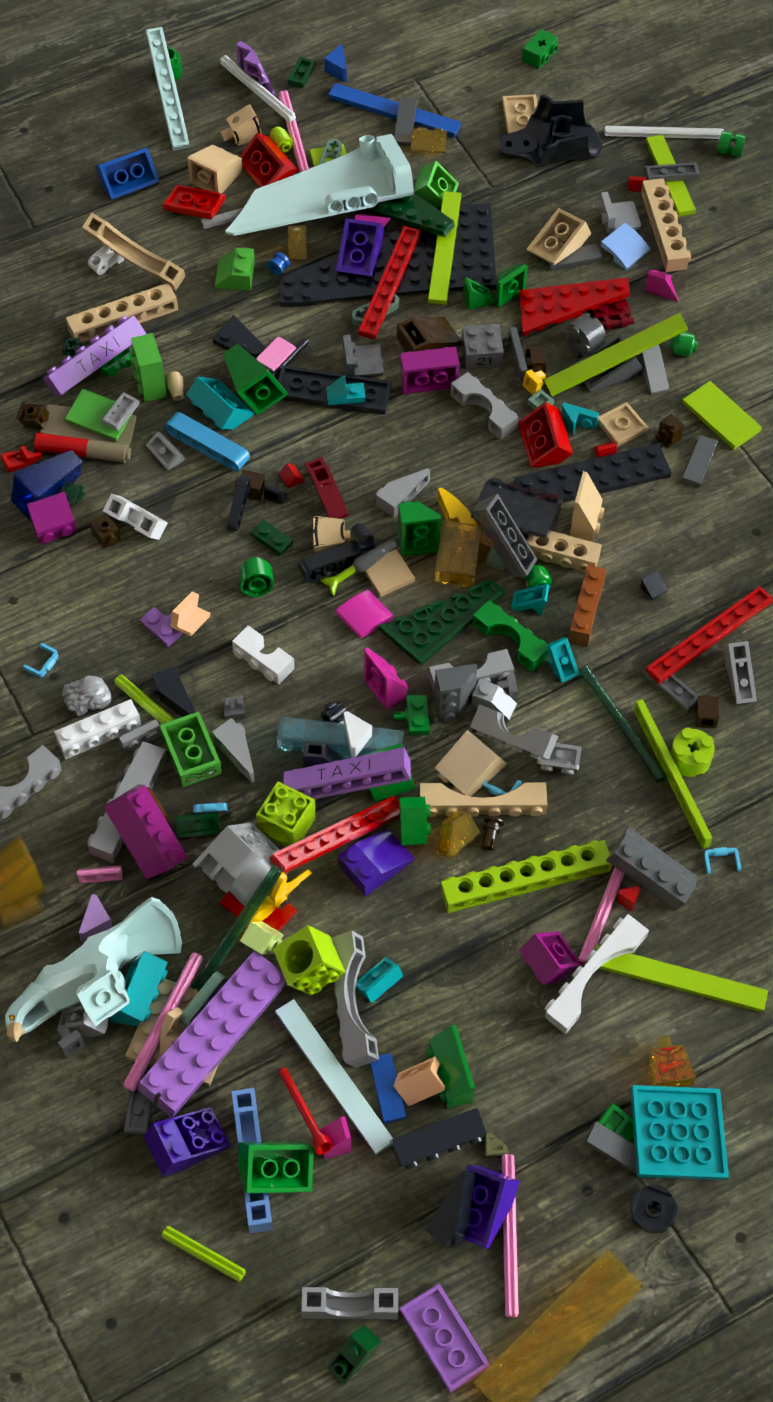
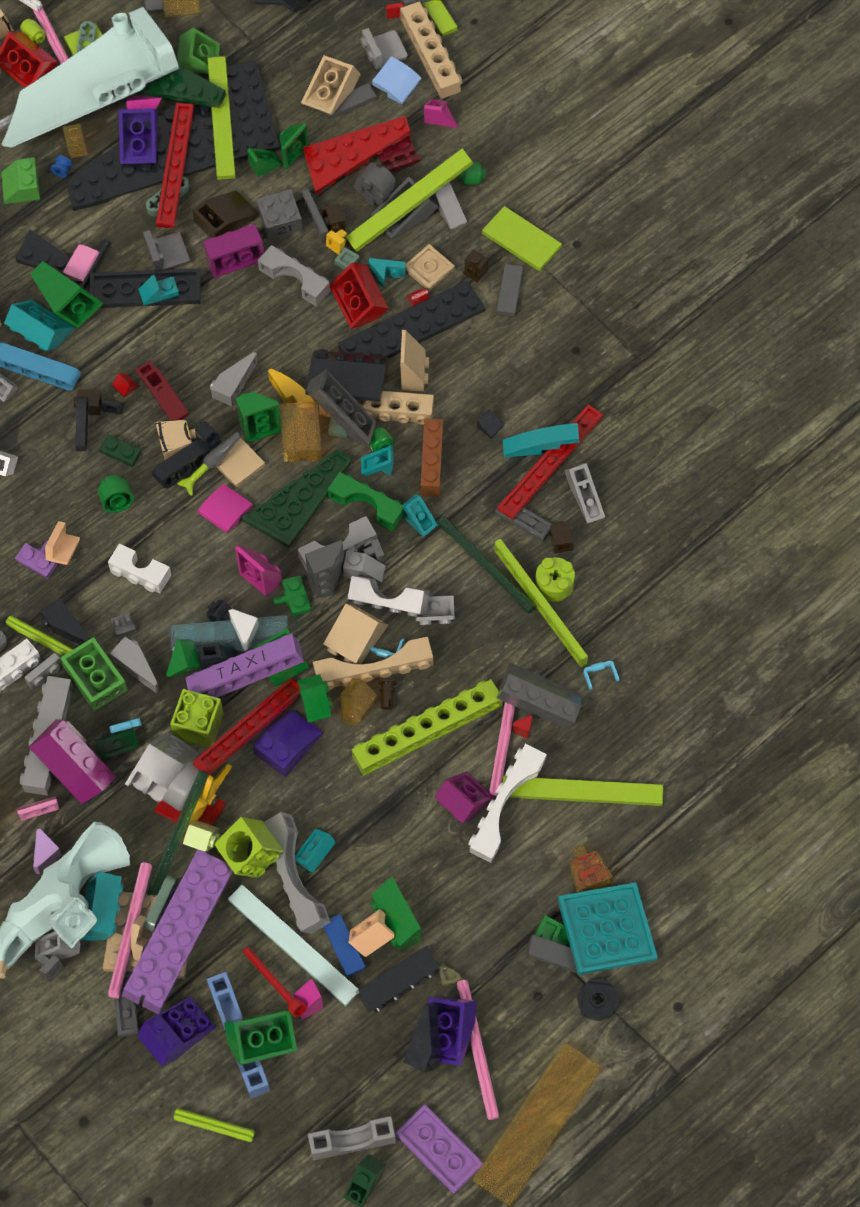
camera: 10 degrees left, 5 degrees up
none -> green slope [166,639,201,677]
none -> teal slope [503,423,579,457]

